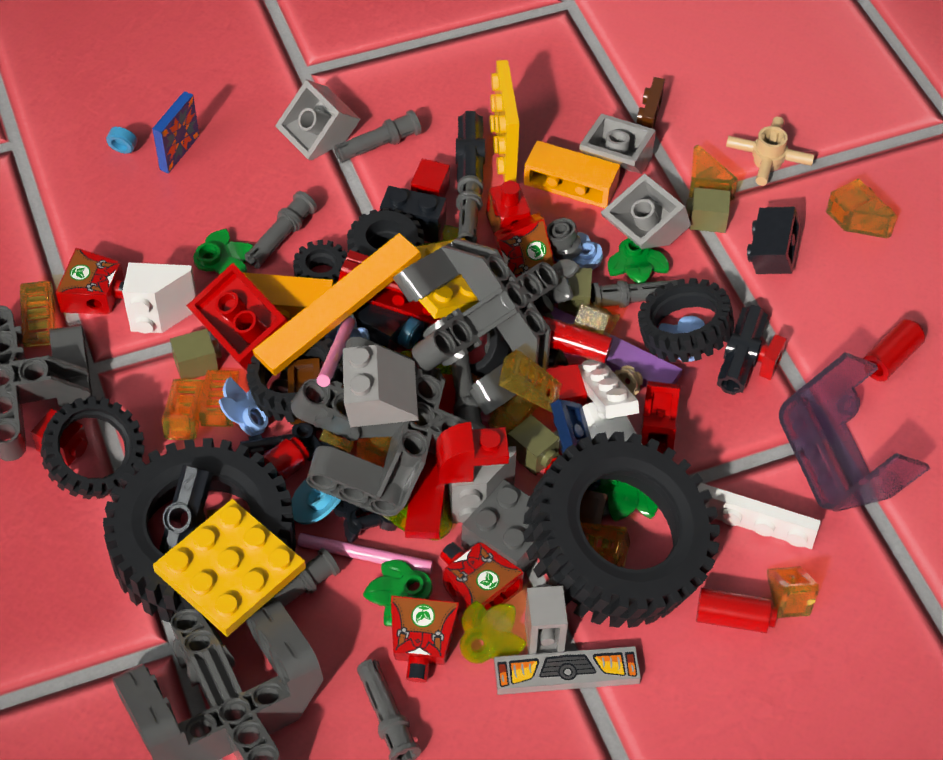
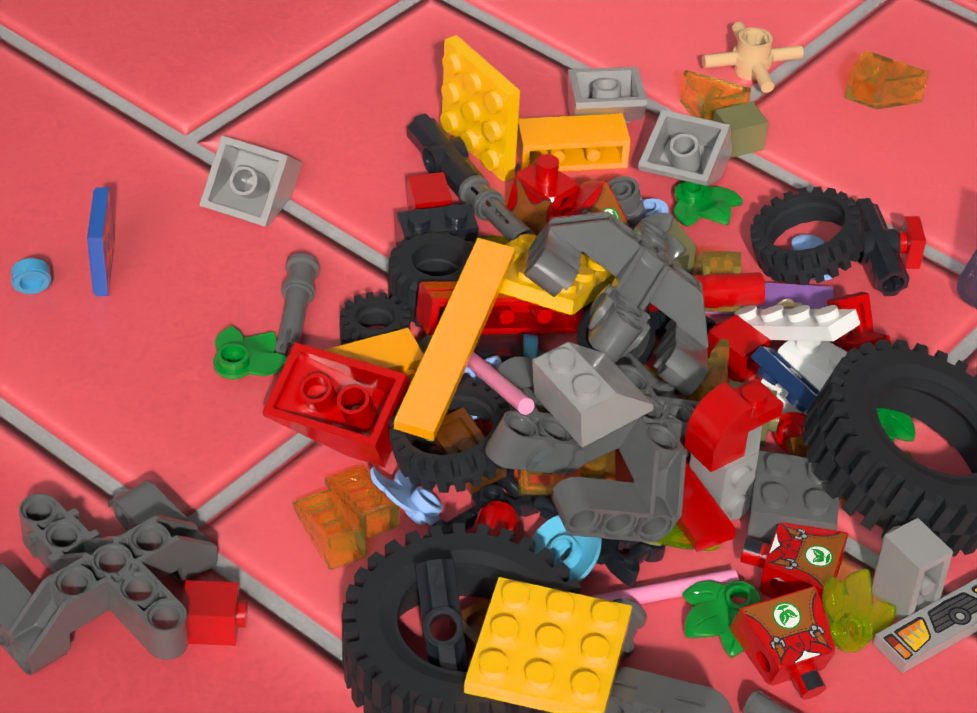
camera: 30 degrees left, 10 degrees down
clear yellow slope [20,281,56,347] -> none
black tyre [41,396,145,499] -> none
red torso [56,248,125,314] -> none
white slope [122,262,197,333] -> none
olive brick [170,328,222,382] -> none
dark grey pin [334,110,422,163] -> none
clear yellow slope [499,349,562,413] -> none
dark grey pin [591,279,686,311] -> none
reddish brown plate [636,77,665,129] -> none
black brick [747,207,801,274] -> none

